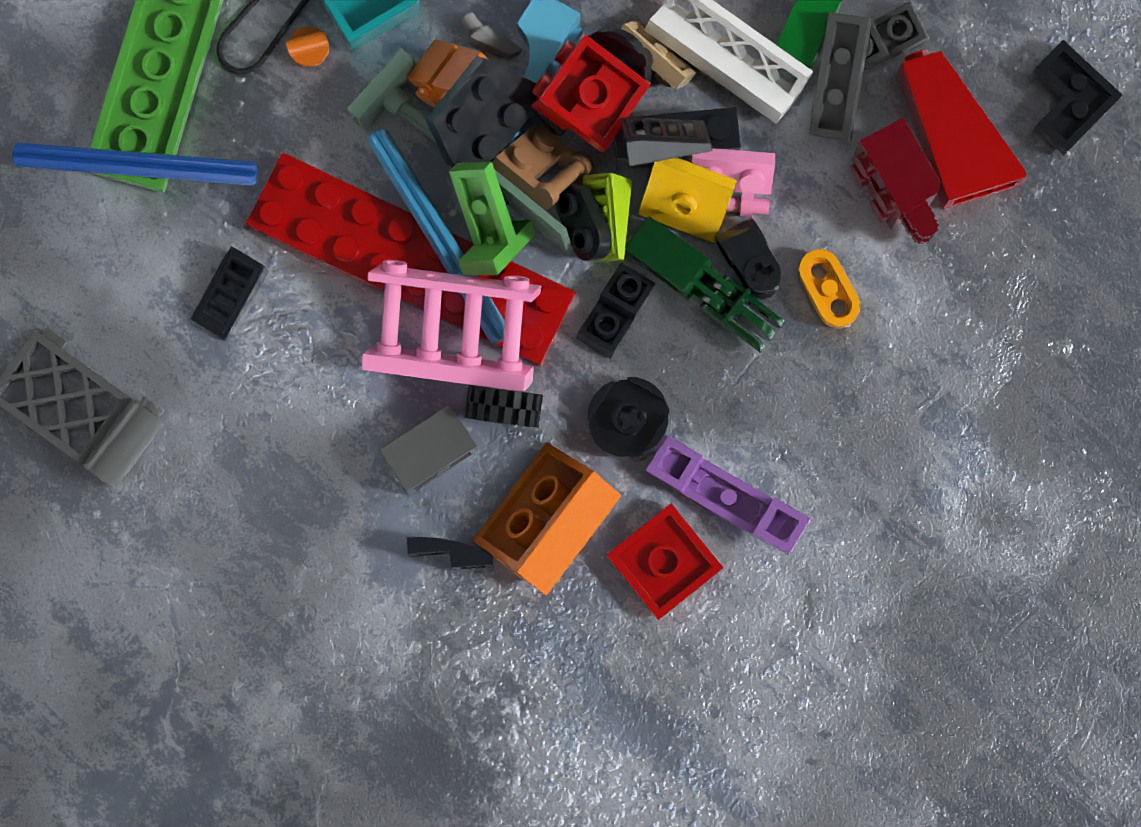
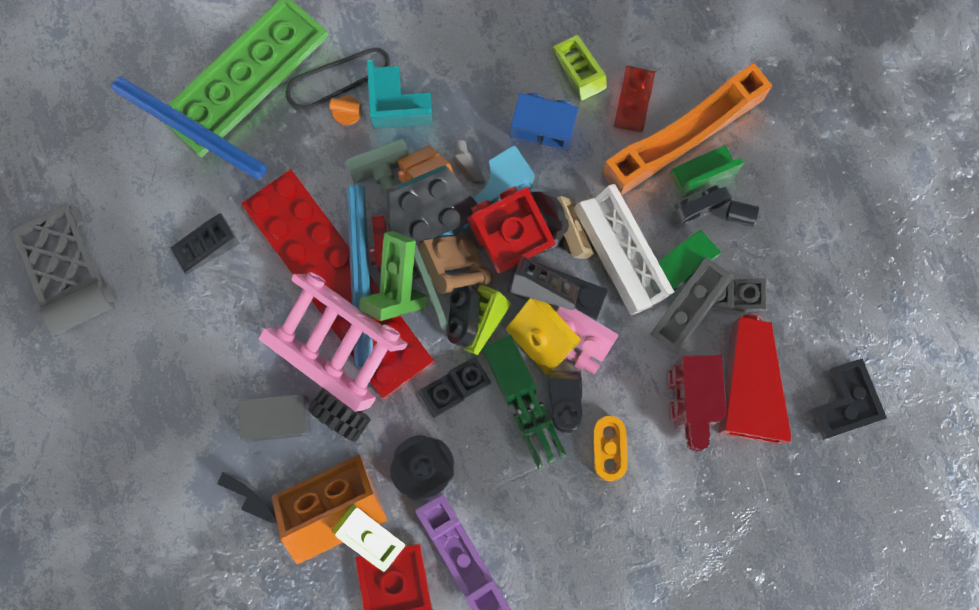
camera: 25 degrees right, 5 degrees down
none -> plate [332,504,405,572]
none -> red plate [369,215,387,274]

